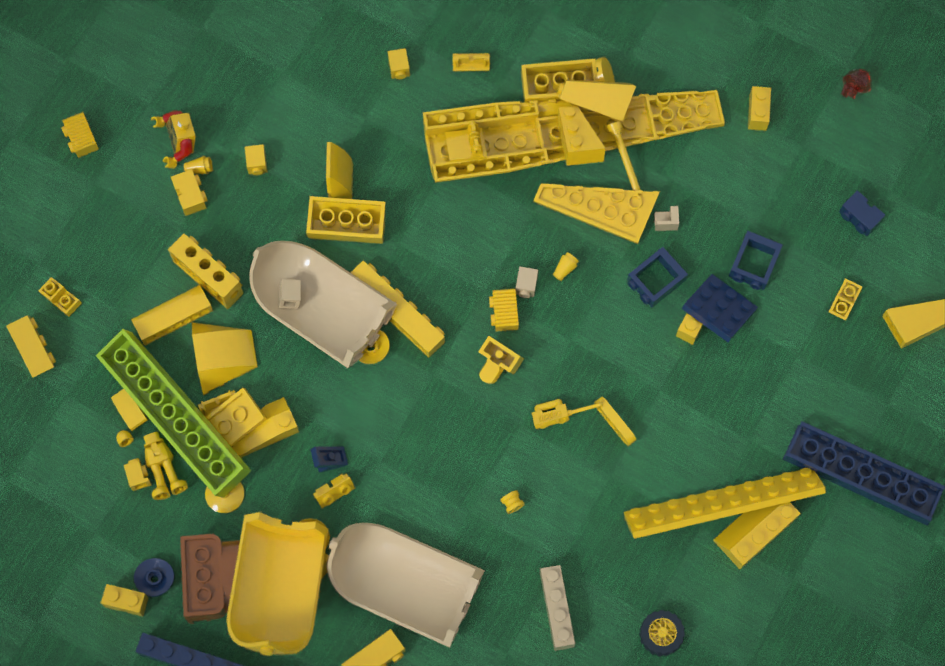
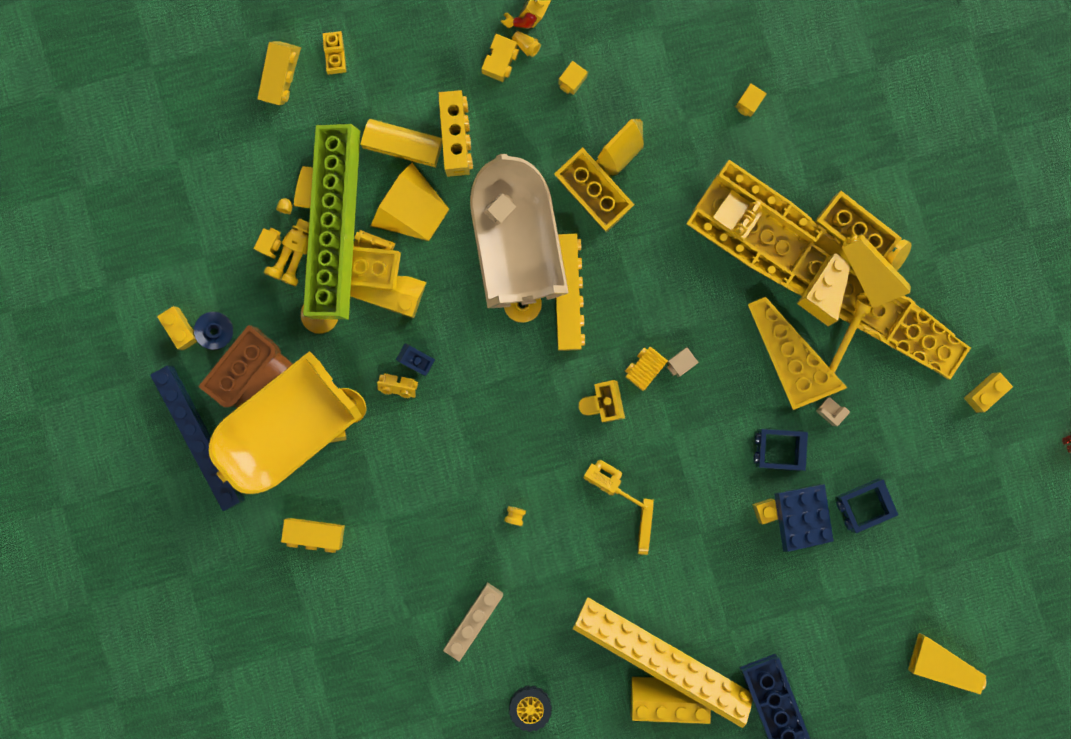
camera: 40 degrees right, 15 degrees up
tan panel [328,523,485,648] -> none
yellow hinge [453,53,490,71] -> none
yellow cone [552,252,579,281] -> none
yellow slope [829,278,862,321] -> none
dark blue brick [839,190,885,236] -> none

